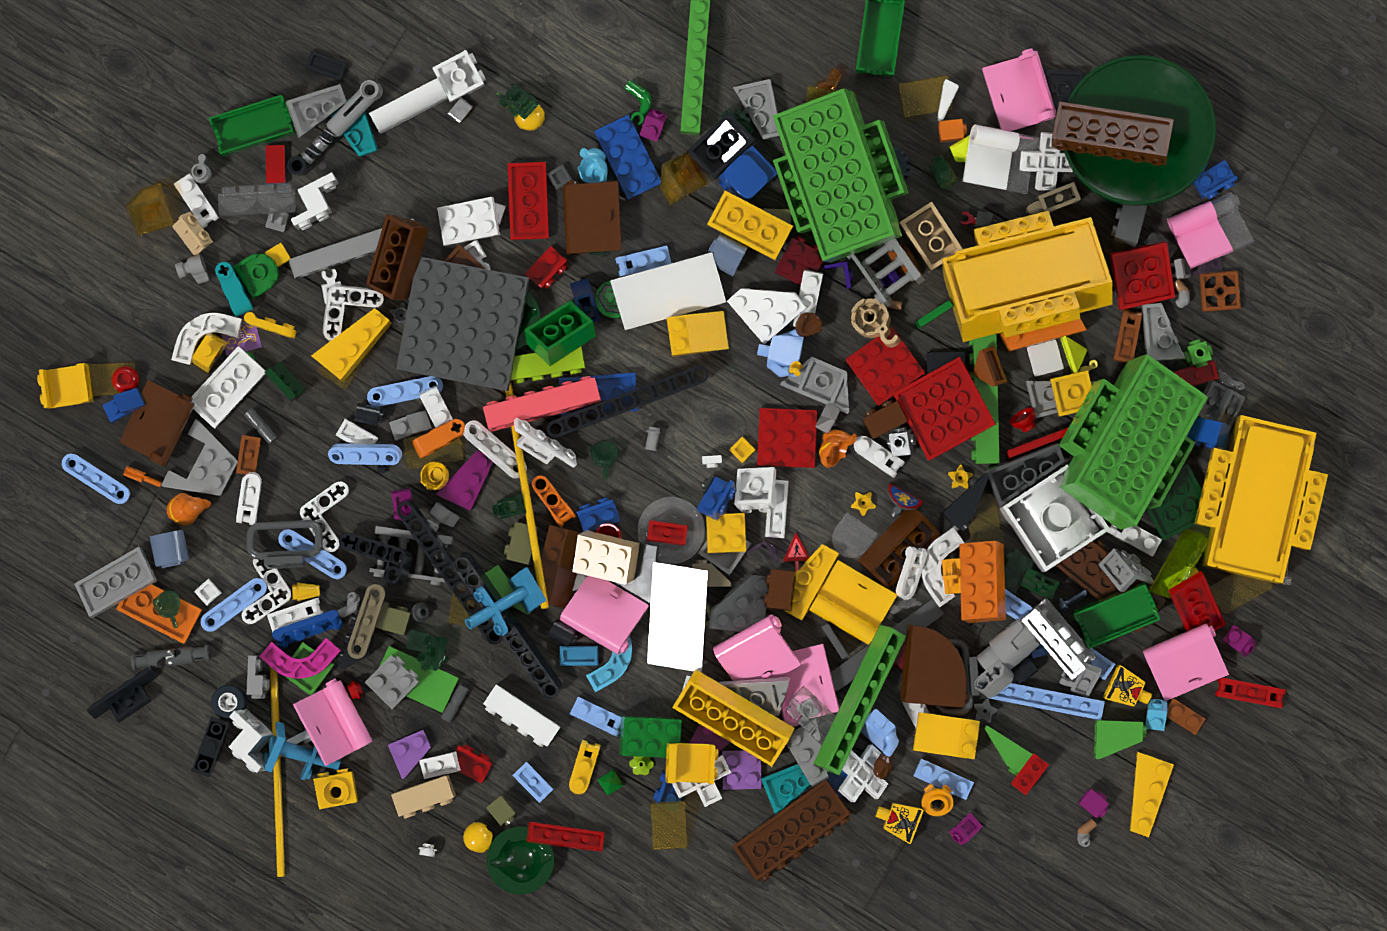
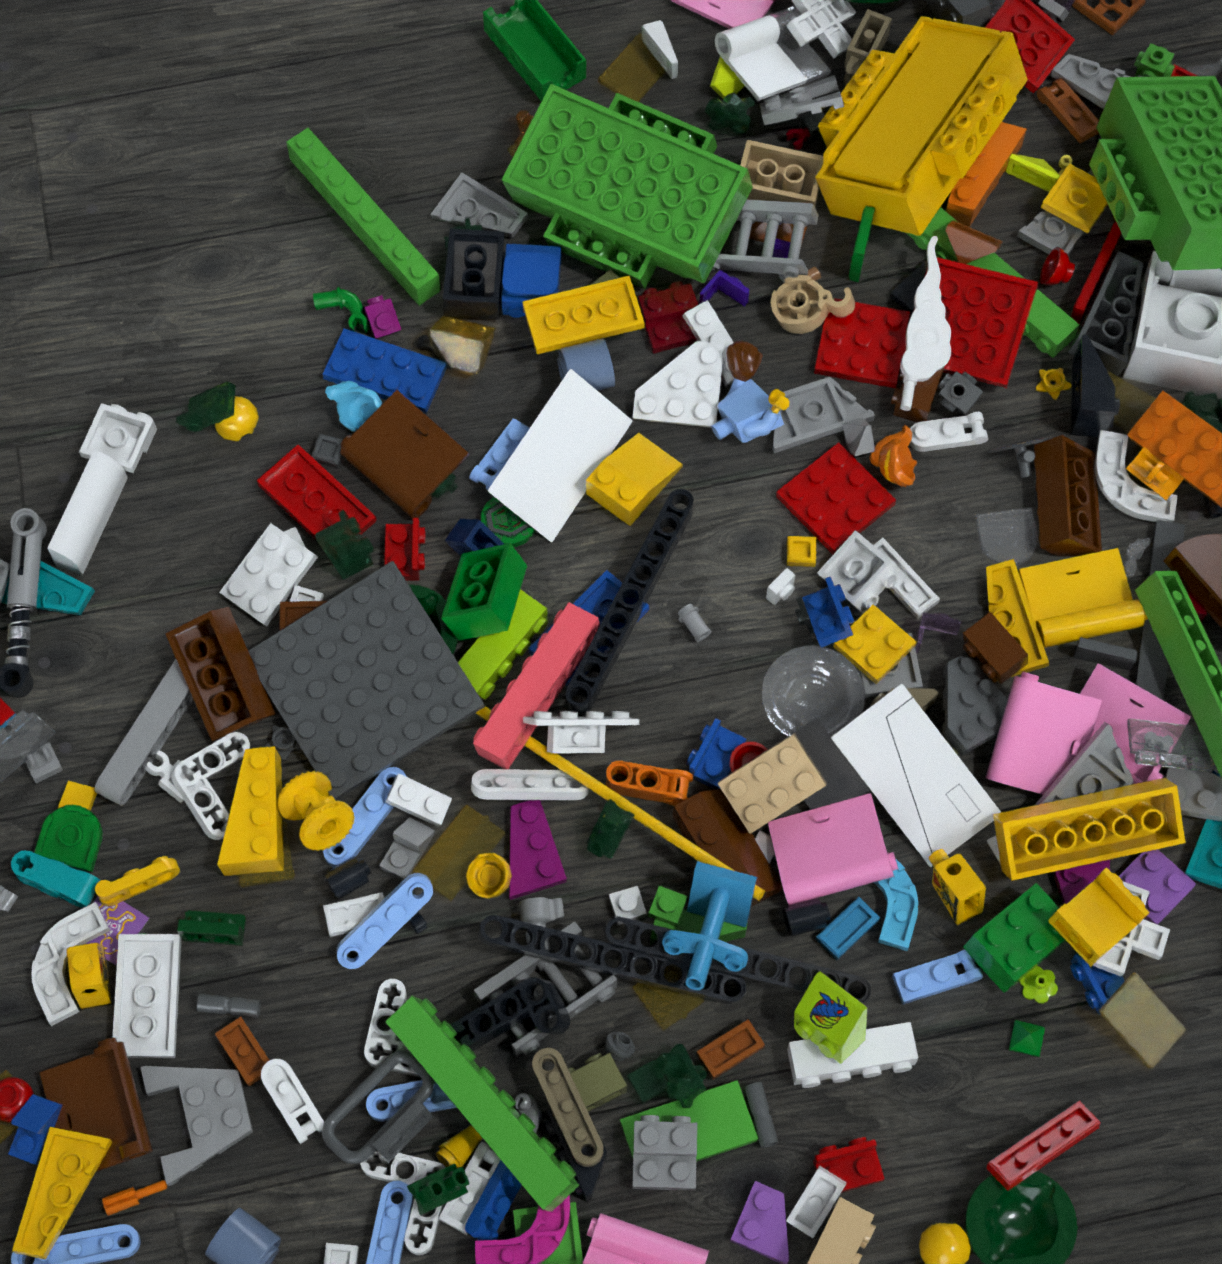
camera: 40 degrees left, 20 degrees down
orange hair [166,493,211,526] -> none
white bracket [291,173,339,231] -> none
red plate [347,681,363,699] -> none
magenta bracket [391,489,412,520] -> none
orange piece [411,419,465,459] -> none
flat silver piece [448,97,473,124] -> none
olive brick [486,795,516,826] -> none
olive brick [504,522,538,565] -> none
light blue plate [513,762,553,803] -> none
yellow plate [569,739,601,794] -> none
clear green piece [590,441,619,480] -> none
red plate [647,520,688,546] -> none
piece [782,533,810,573] -> none
yellow plate [851,492,876,516] -> none
white plate [896,547,927,600] -> none
orange brick [938,119,967,143] -> none
white sticker [1027,340,1064,377] -> none
arm [1173,279,1190,308] -> none
none -> yellow wing [12,1127,113,1260]
none -> yellow hose [277,771,355,851]
none -> clear green bracket [315,510,374,580]
none -> bright green brick [385,996,579,1212]
none -> dark green hips [407,1164,469,1216]
none -> white plate [609,886,647,925]
none -> bright green plate [648,886,688,927]
none -> dark orange plate [696,1019,765,1080]
none -> light grey wing [760,75,844,125]
none -> lime slope [794,971,867,1064]
none -> white piece [900,236,951,411]
none -> yellow torso [929,849,986,925]

